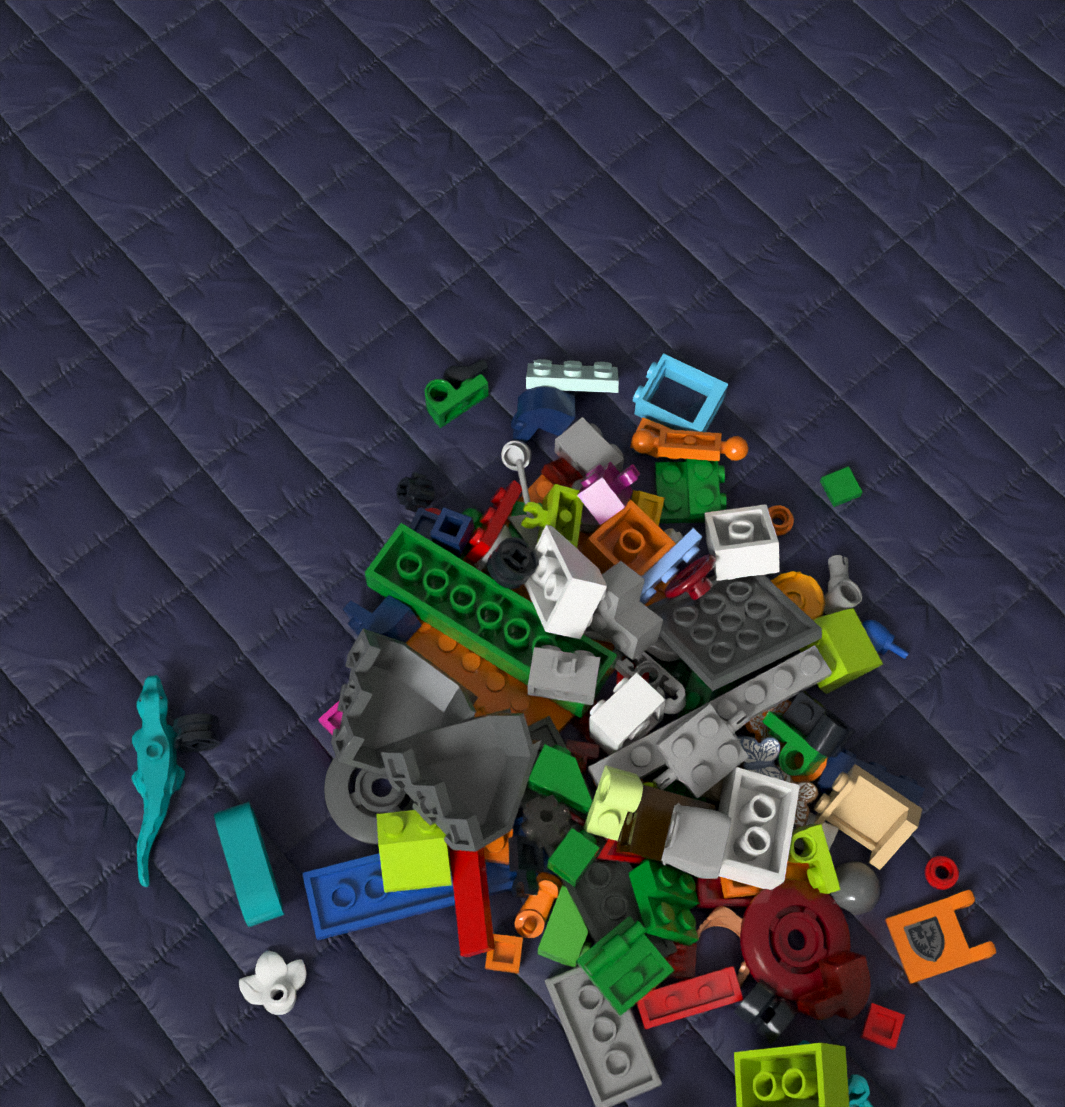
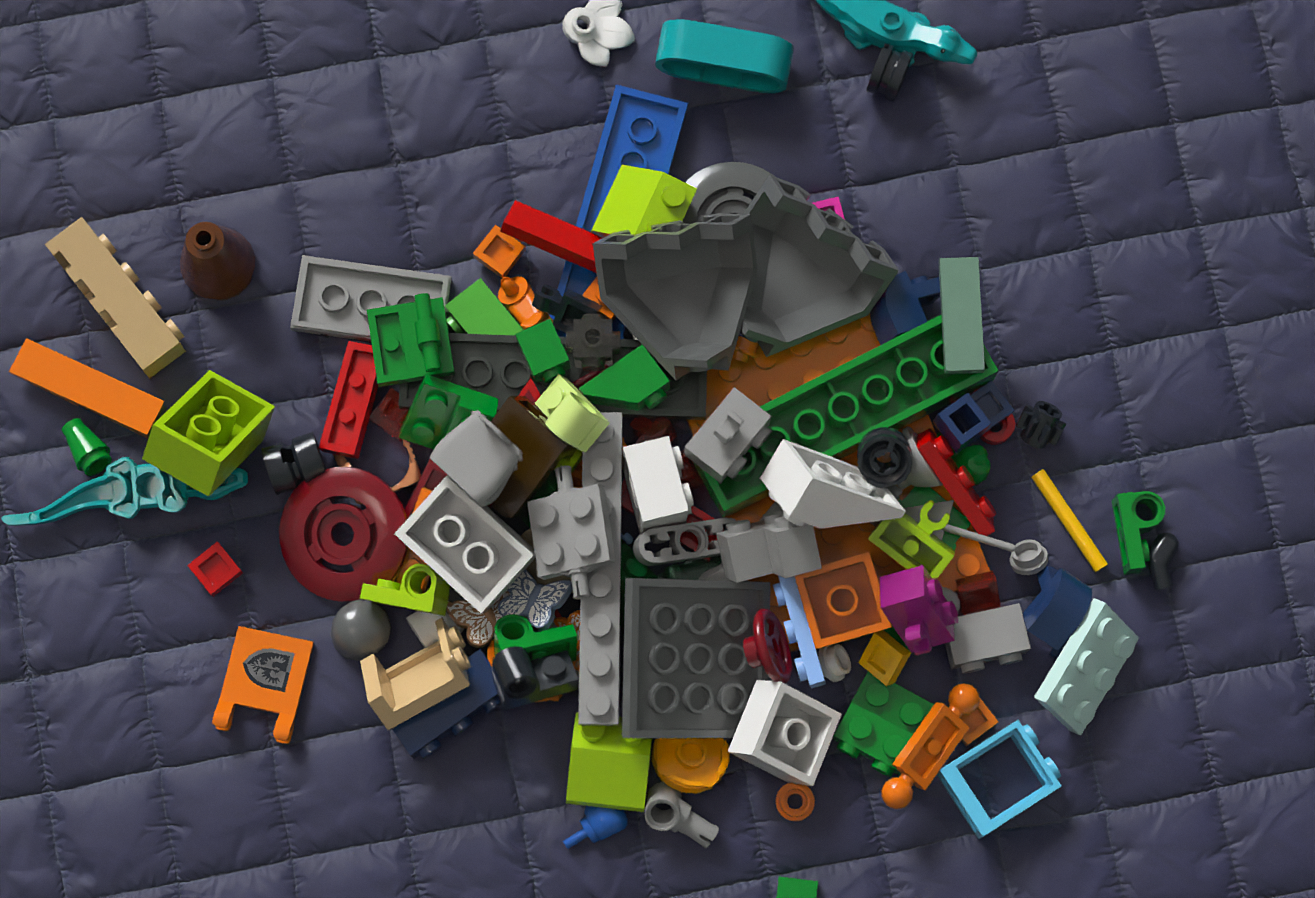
camera: 120 degrees right, 10 degrees up
clear red brick [796,950,871,1020] -> none
red plate [925,856,959,890] -> none
none -> sand green tile [938,257,985,374]
none -> yellow bar [1031,469,1108,573]

